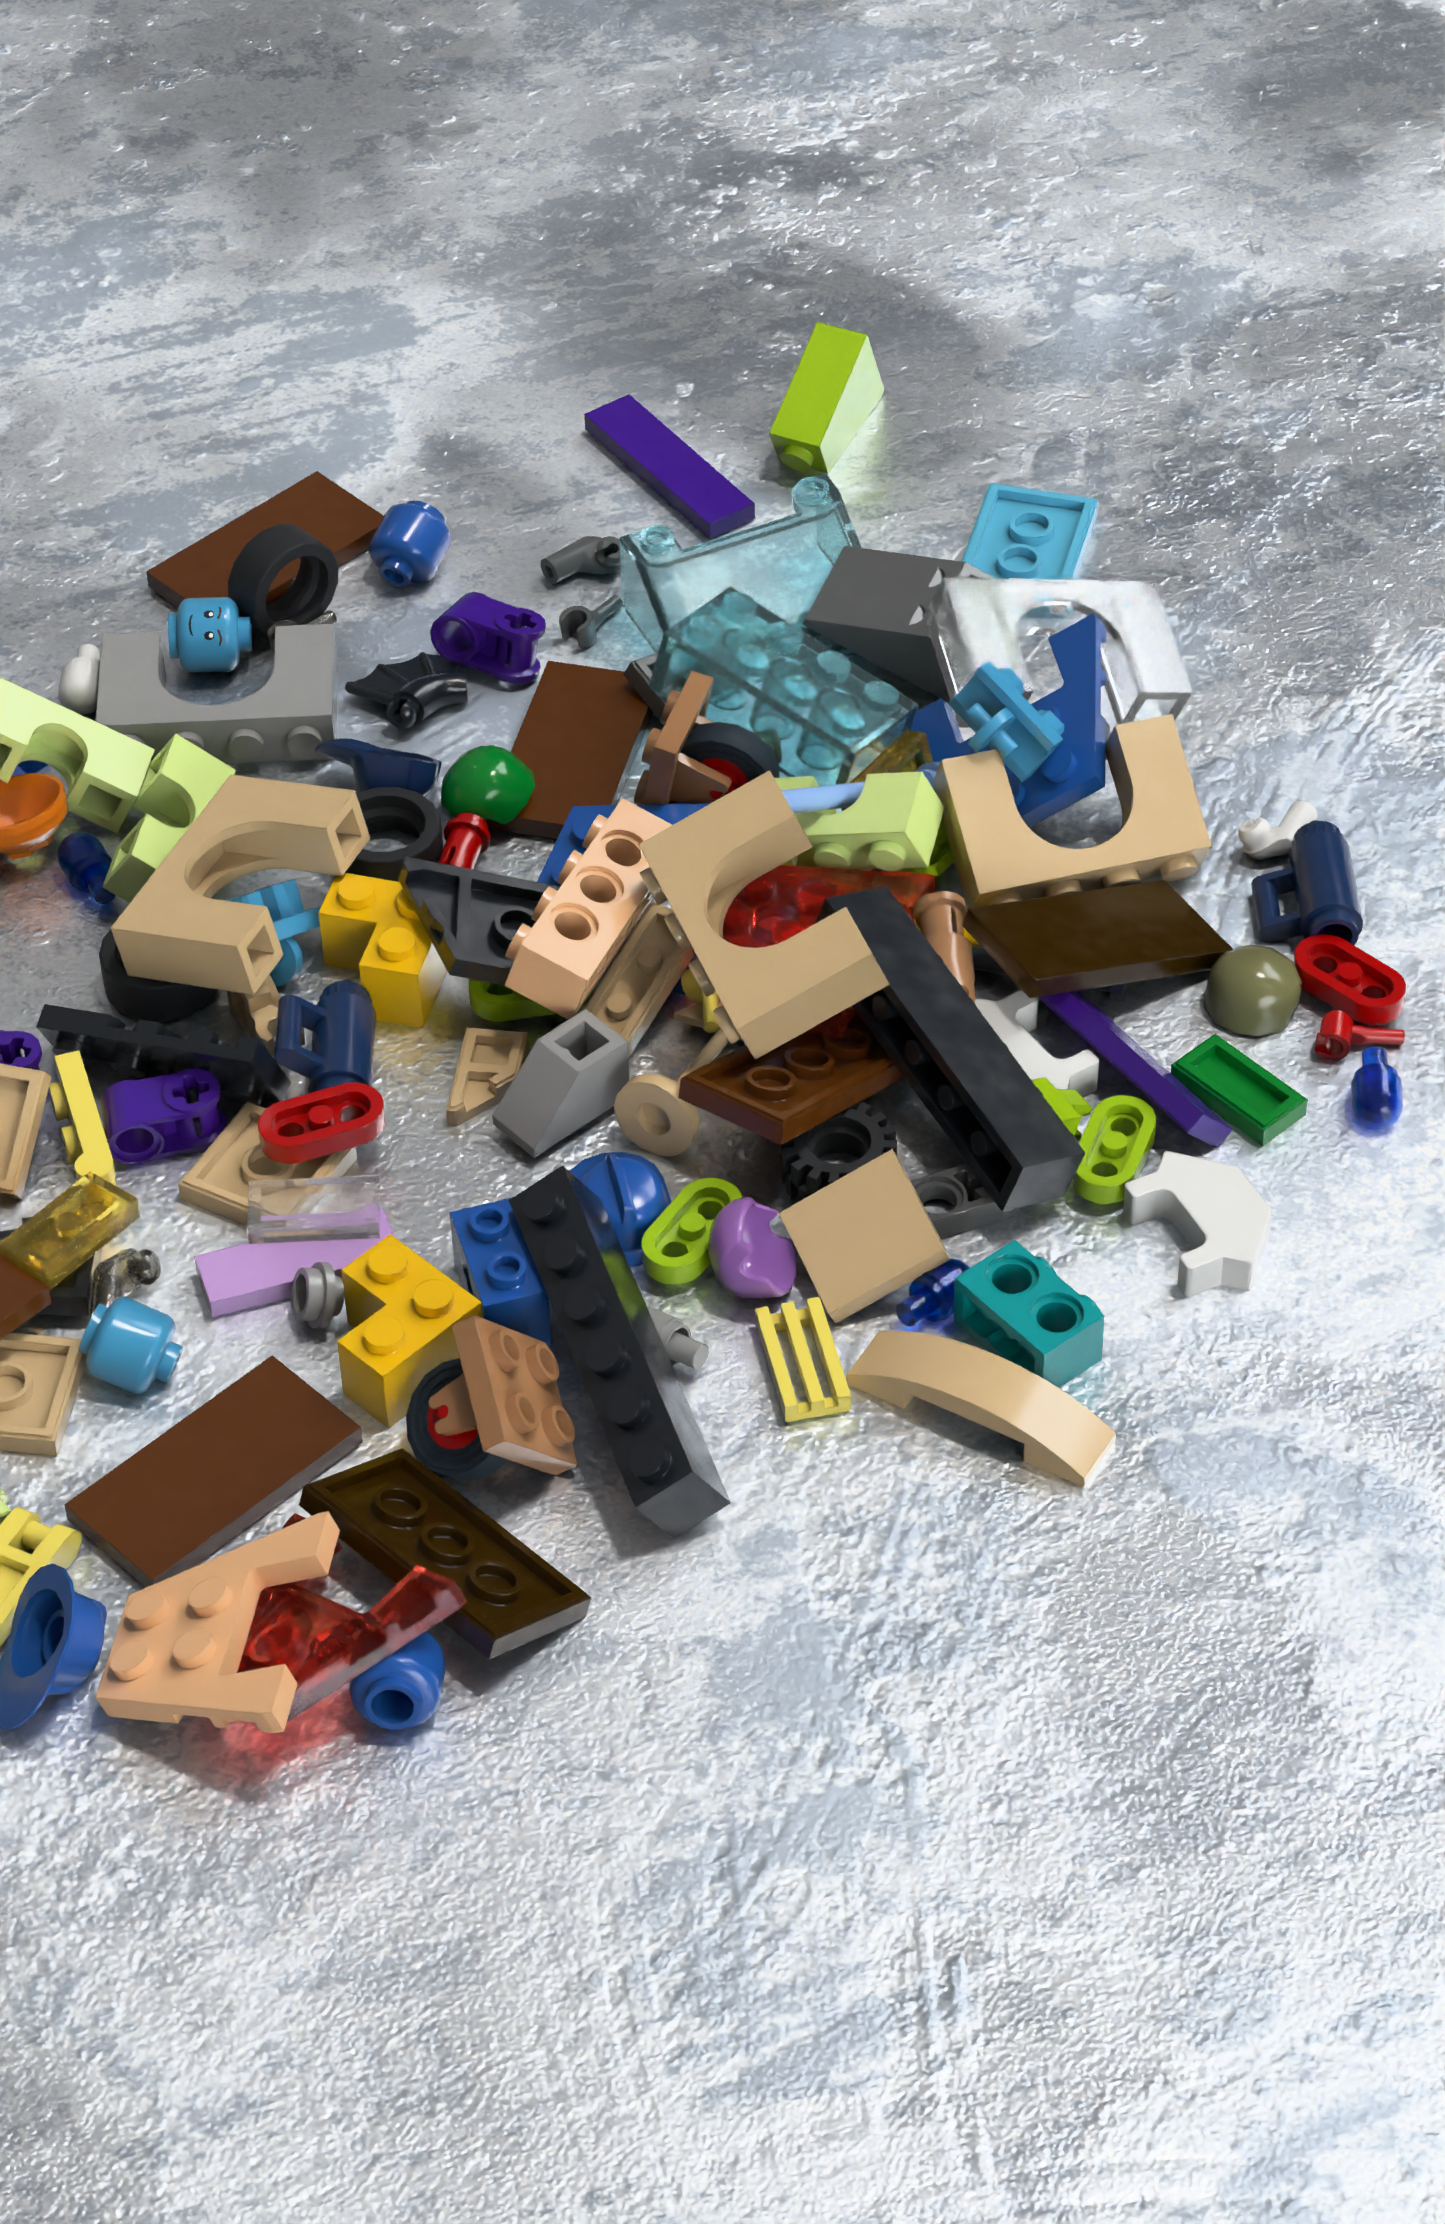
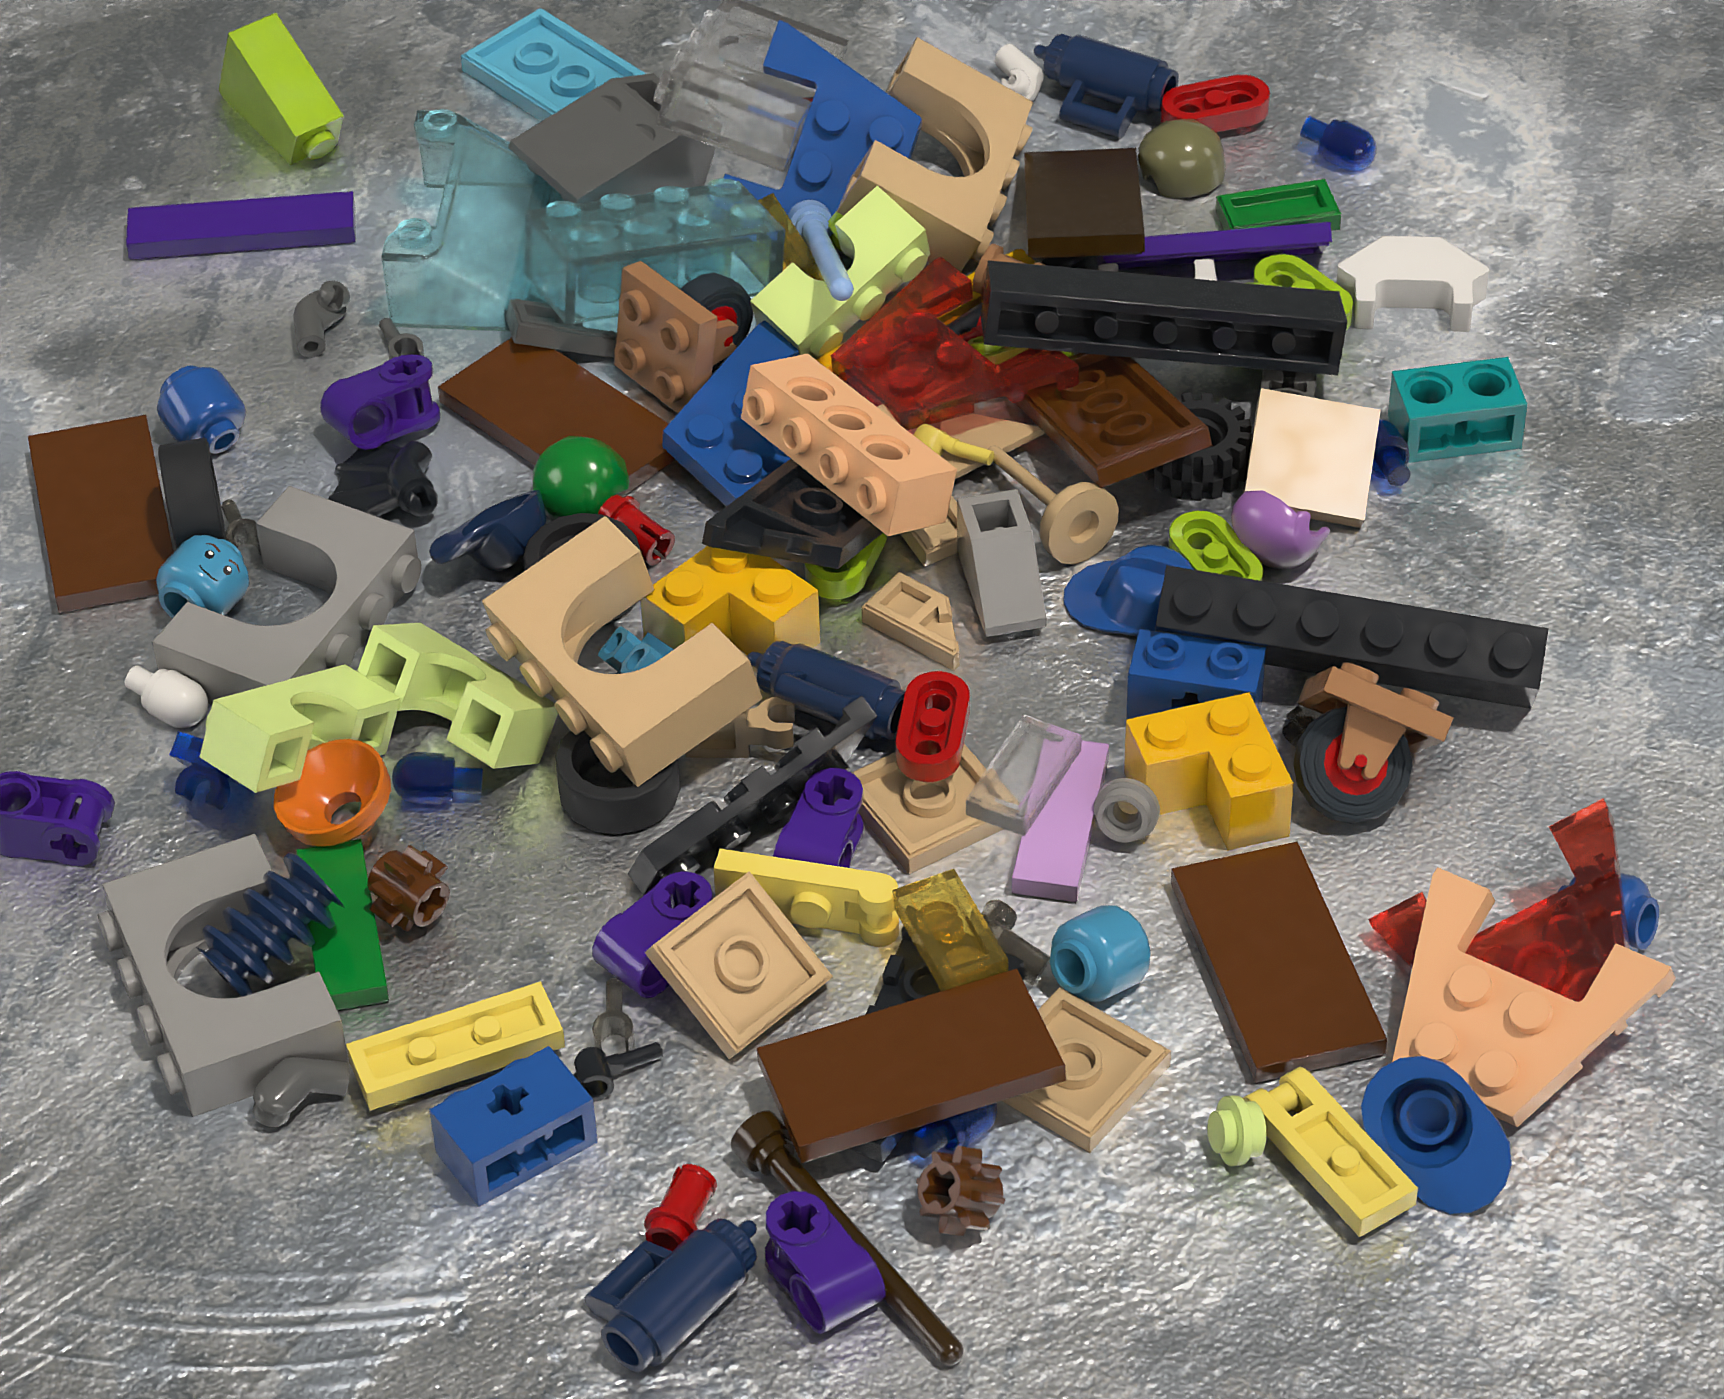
camera: 60 degrees left, 0 degrees up
dark brown tile [299,1448,591,1659] -> none
tan arch [638,770,889,1060] -> none
light yellow tile [755,1297,851,1423] -> none
tan slope [846,1330,1116,1487] -> none
dark azure hips [948,661,1065,782] -> none
red hand [1315,1010,1405,1060] -> none

